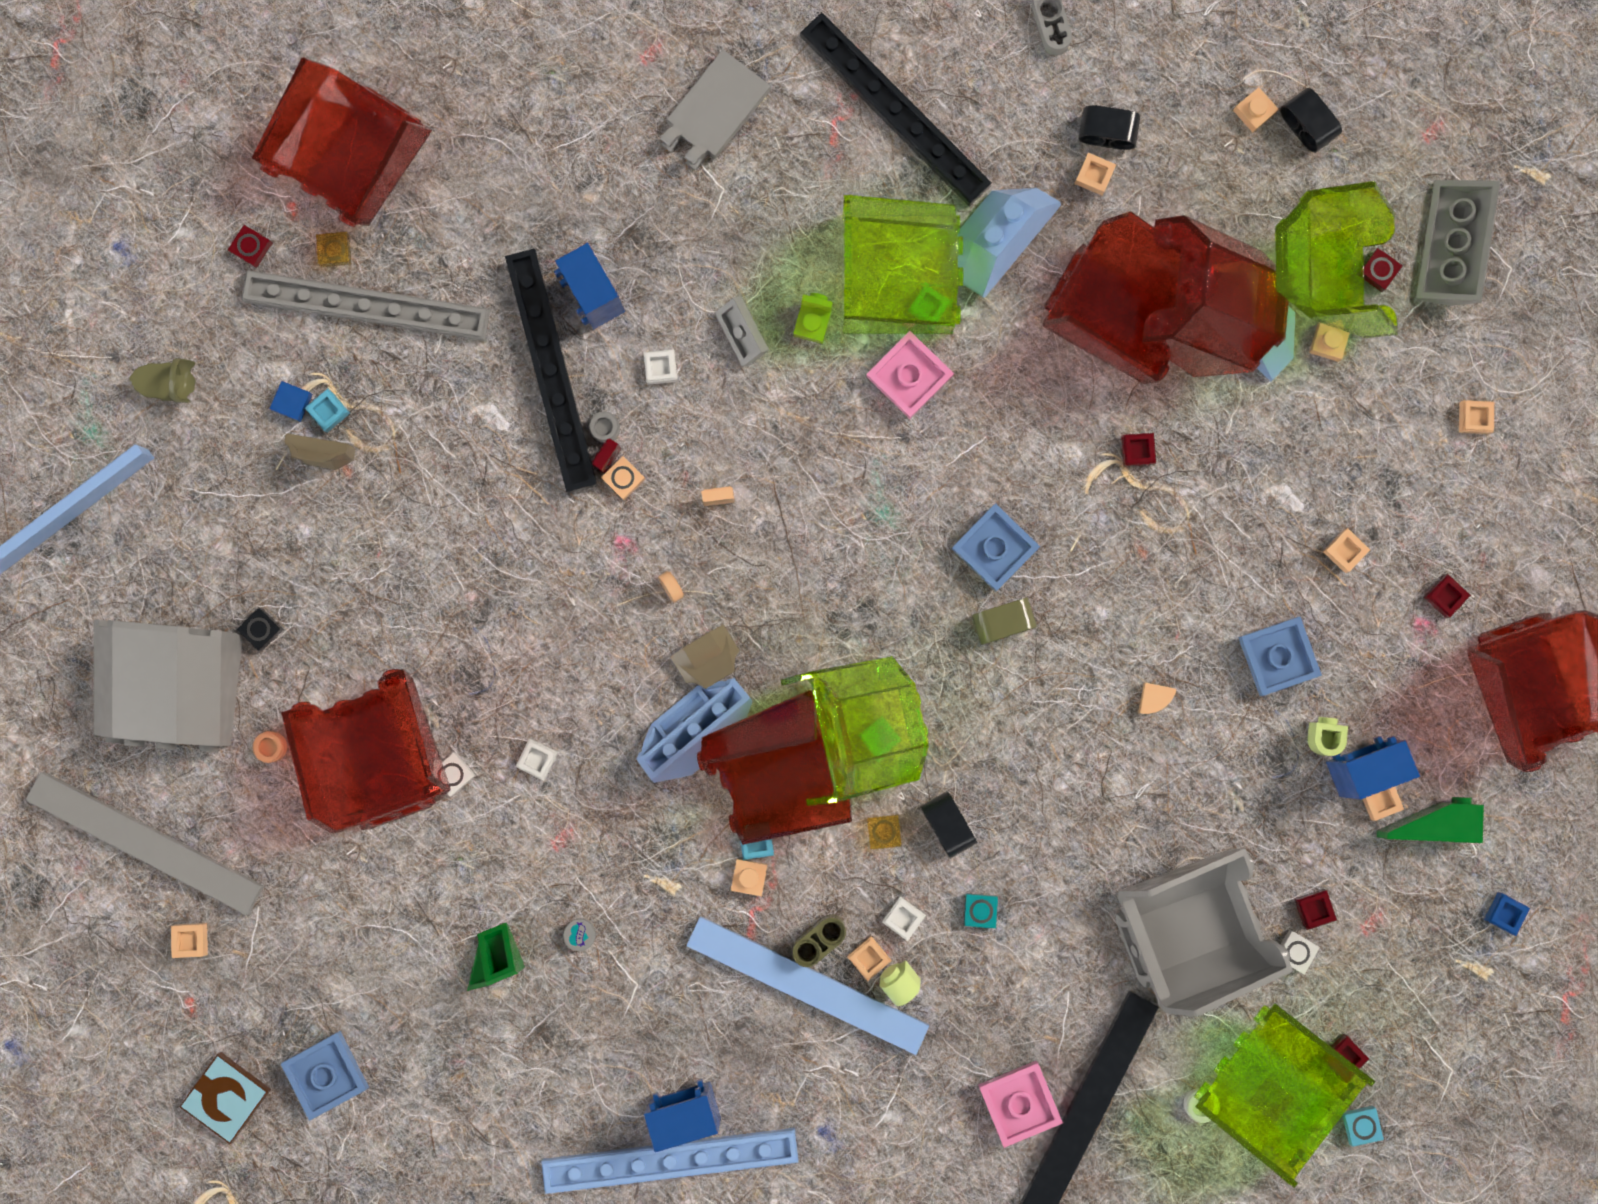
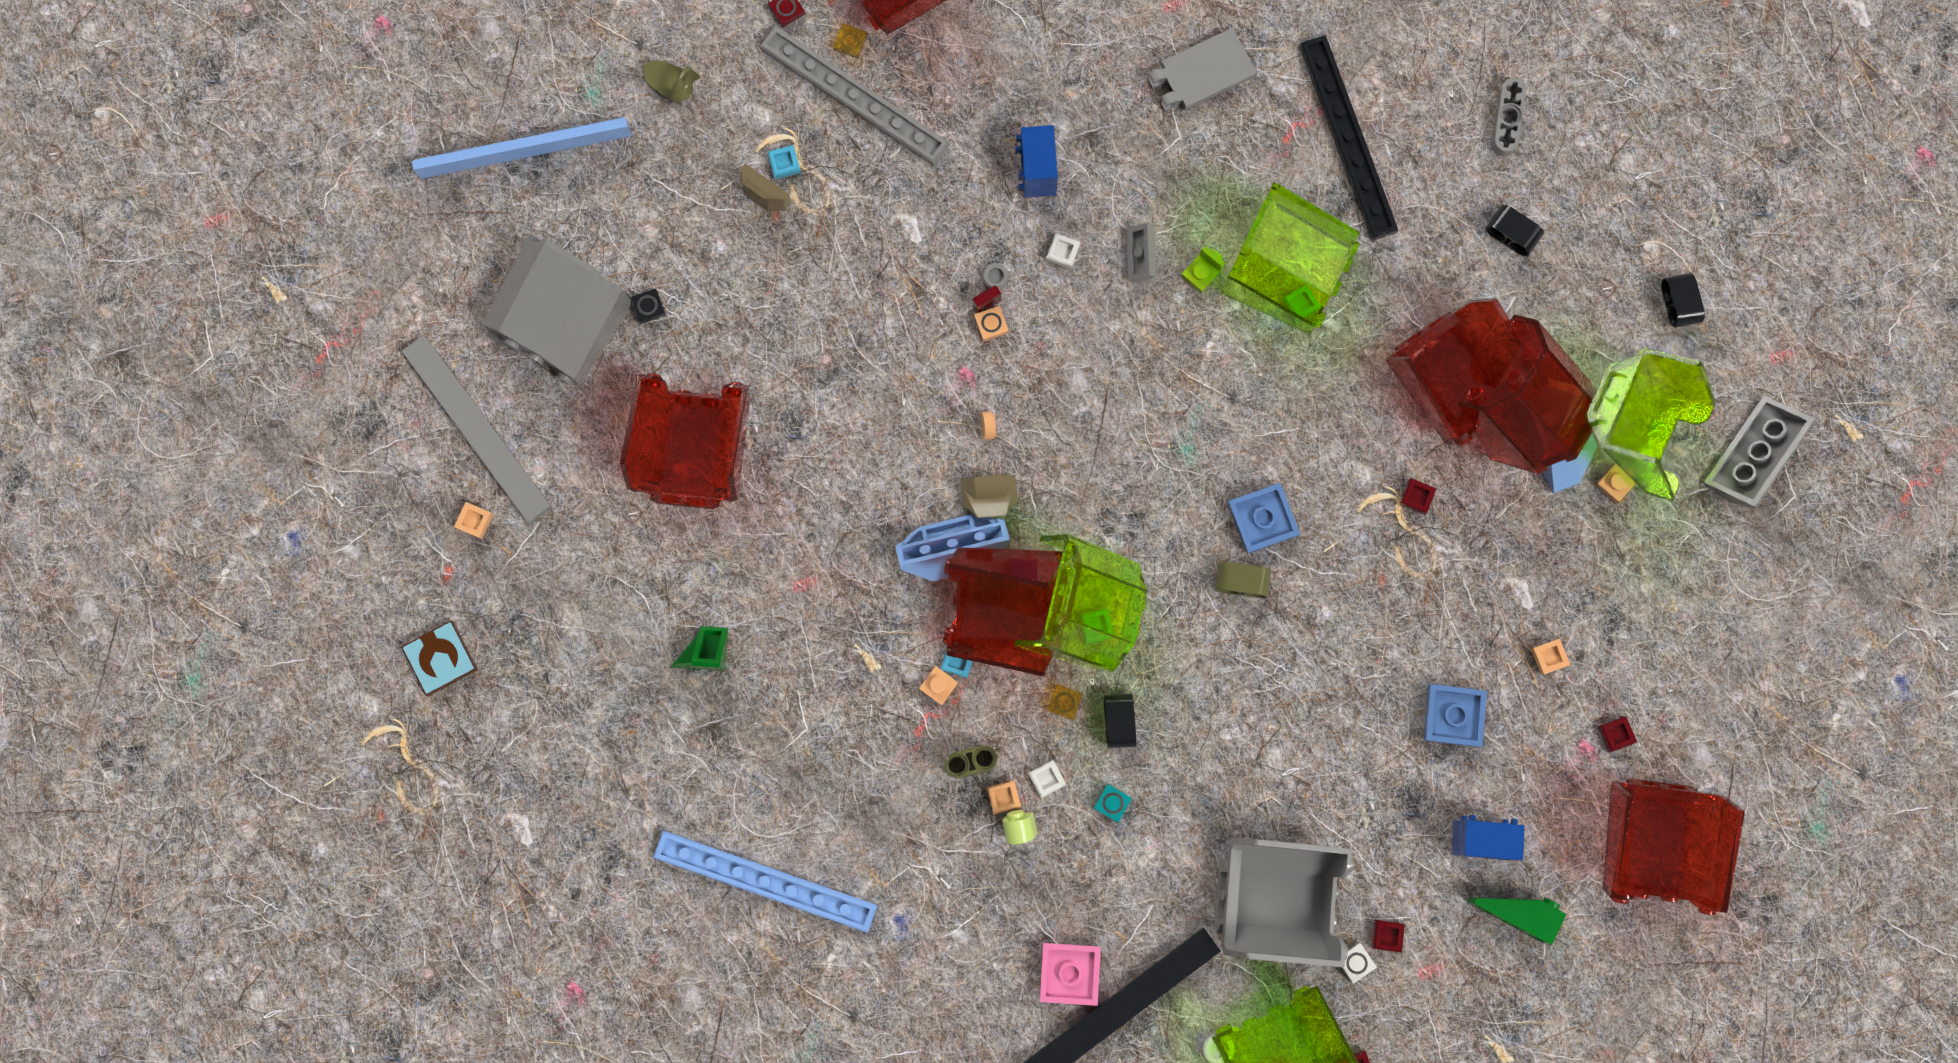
camera: 25 degrees right, 5 degrees down
light nougat tile [253,731,287,763] -> none
blue tile [269,381,313,422] -> none
medium blue plate [281,1031,369,1121] -> none
white tile [430,752,476,797] -> none
black plate [505,248,598,494] -> none
white tile [515,739,559,781] -> none
light grey tile [563,918,596,951] -> none
blue container [644,1079,721,1153] -> none
light blue tile [687,916,929,1055] -> none
light nougat tile [701,486,735,506] -> none
bright pink plate [866,331,954,419] -> none
light blue wedge [954,188,1061,298] -> none
light nougat plate [1074,153,1116,196] -> none
light nougat tile [1138,683,1176,714] -> none
light nougat plate [1233,87,1279,133] -> none
yellowish green plate [1307,717,1348,756] -> none
dark red tile [1357,248,1403,292] -> none
light nougat plate [1362,787,1404,821] -> none
light nougat tile [1459,400,1495,434] -> none
blue tile [1484,892,1530,936] -> none

